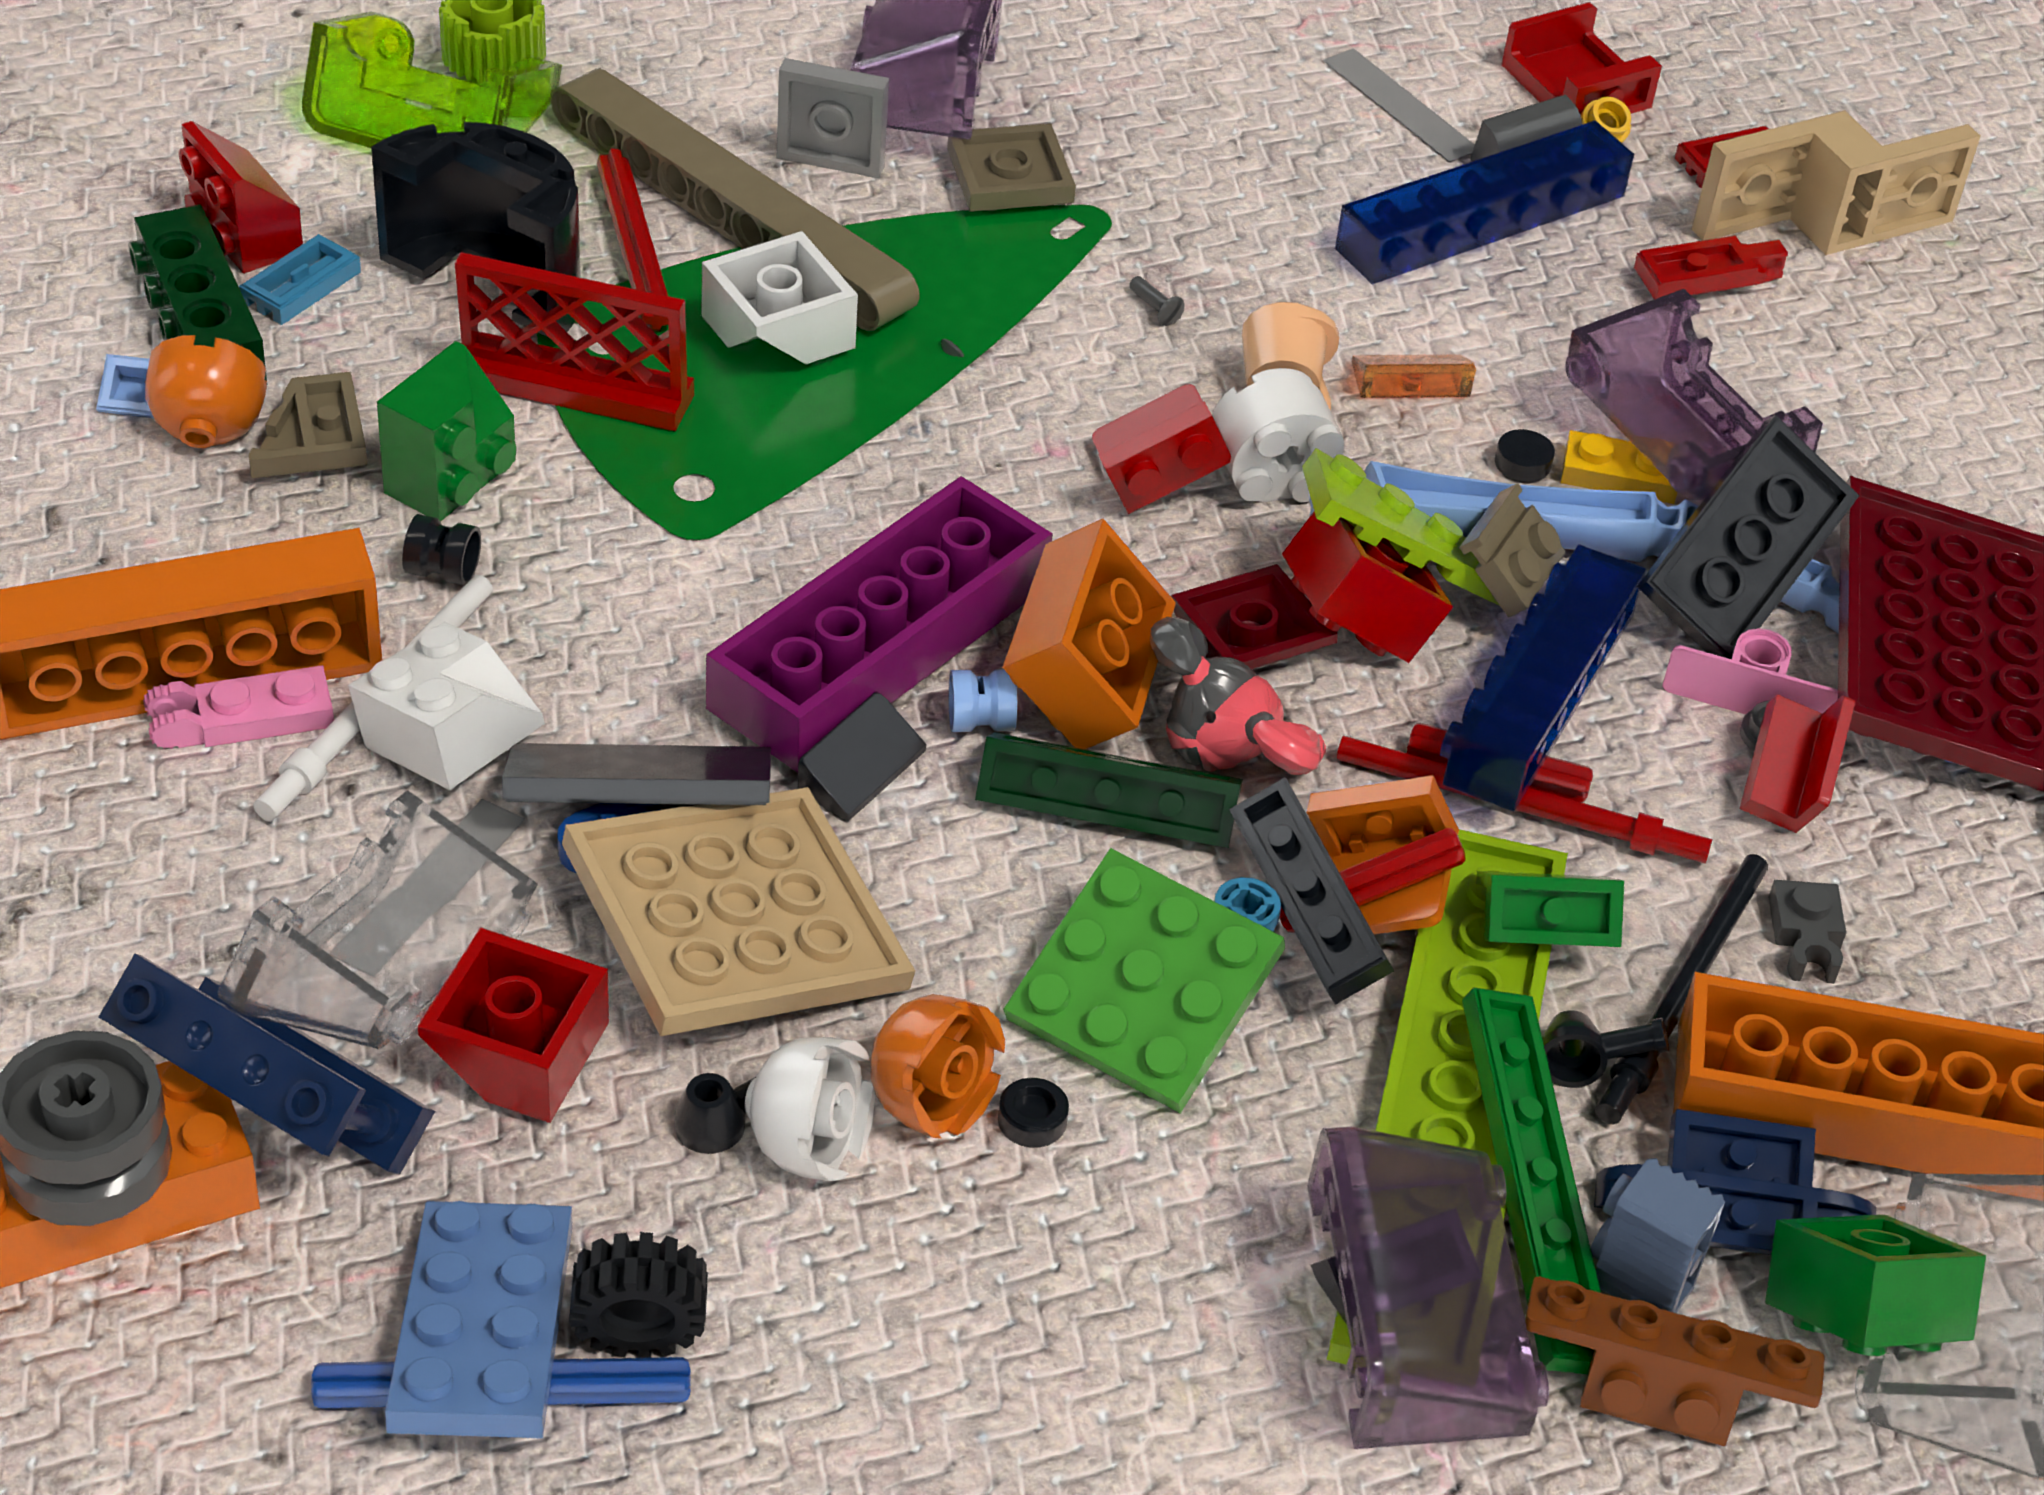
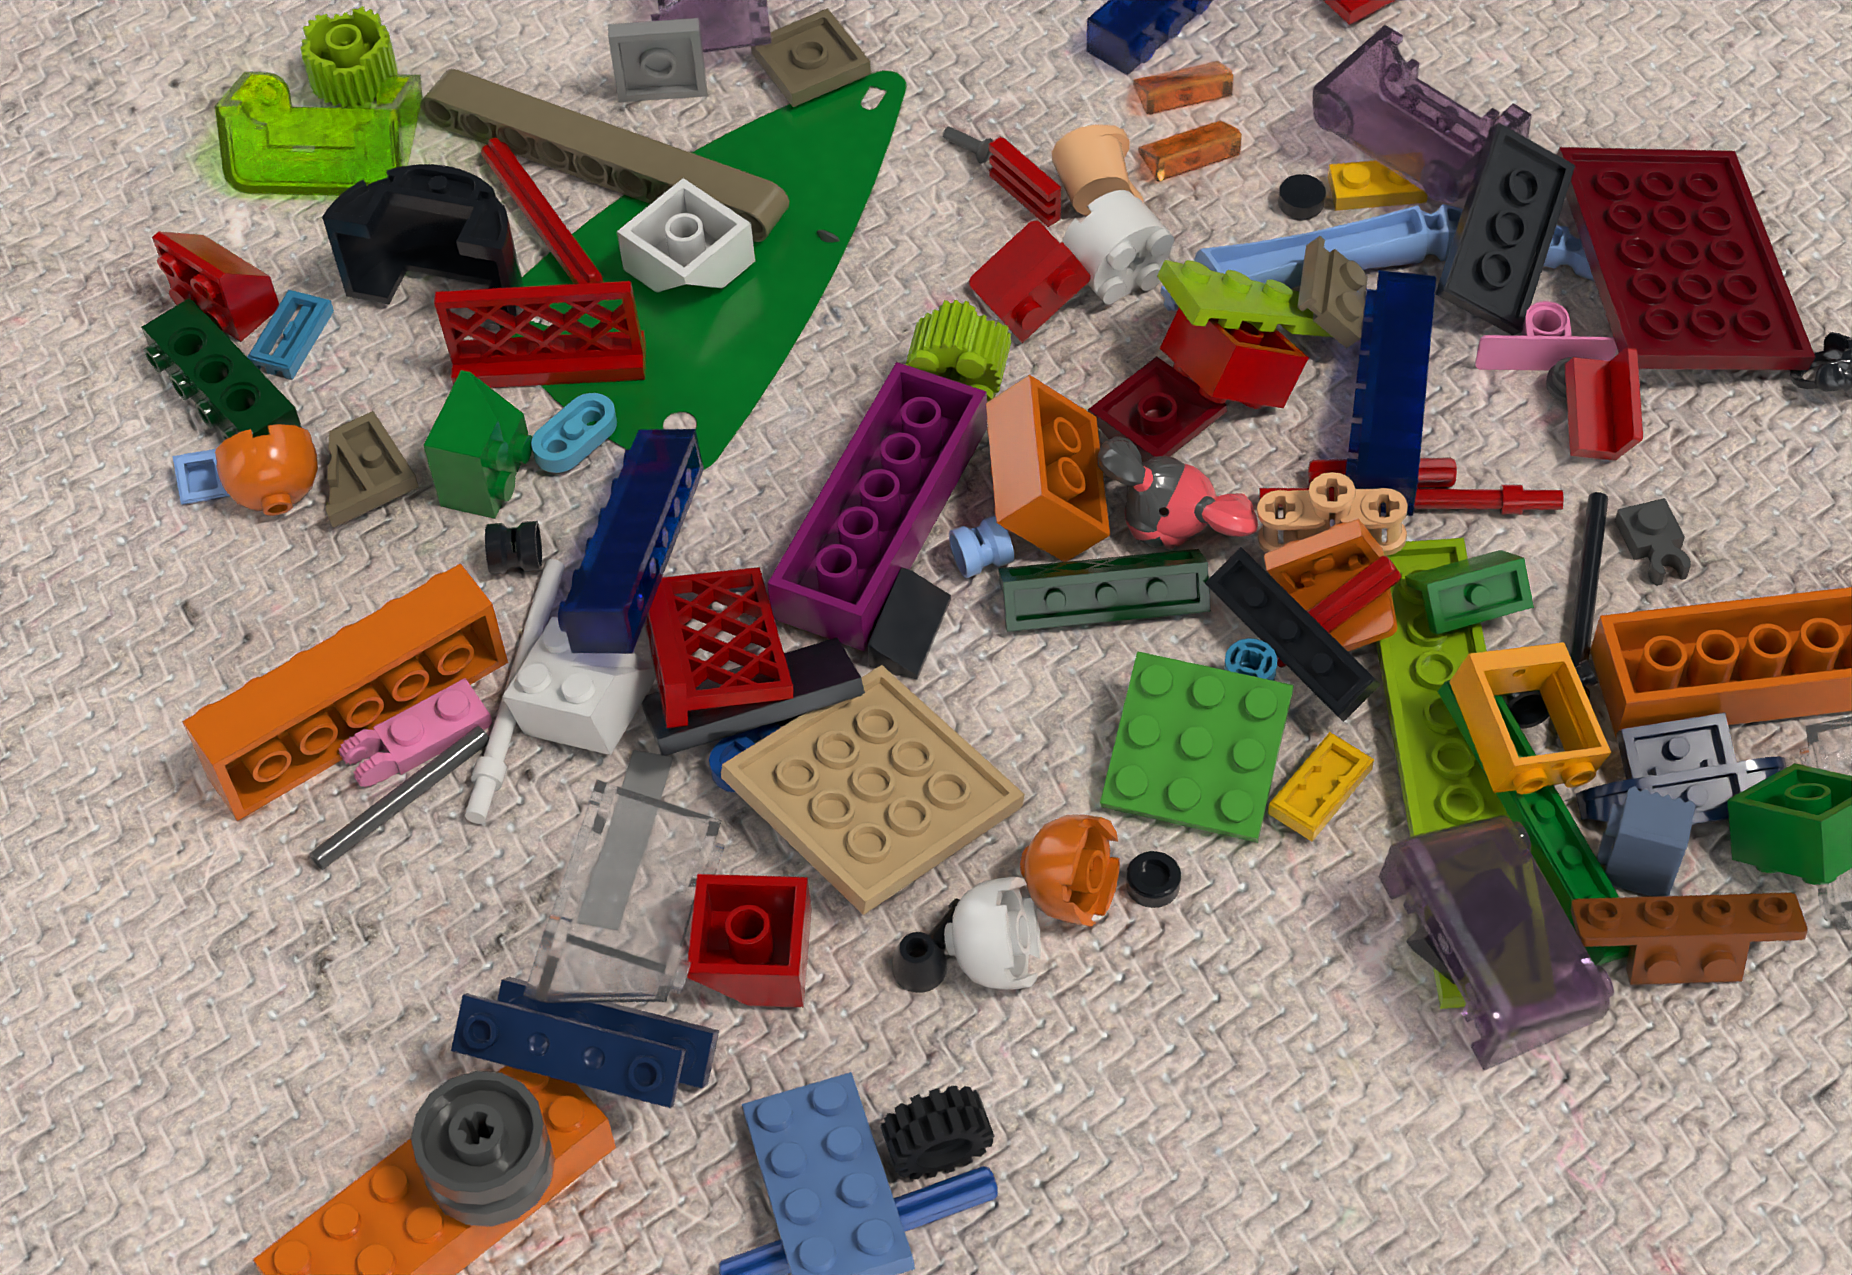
camera: 10 degrees left, 10 degrees up
none -> dark grey piece [309,726,489,870]
none -> medium azure plate [531,393,617,473]
none -> clear blue brick [558,429,704,654]
none -> red fence [638,563,793,728]
none -> lime brick [905,300,1012,402]
none -> red tile [989,137,1061,227]
none -> clear orange slope [1133,61,1234,115]
none -> light nougat axle [1257,472,1408,556]
none -> yellow plate [1268,732,1374,842]
none -> light orange window [1449,642,1611,794]

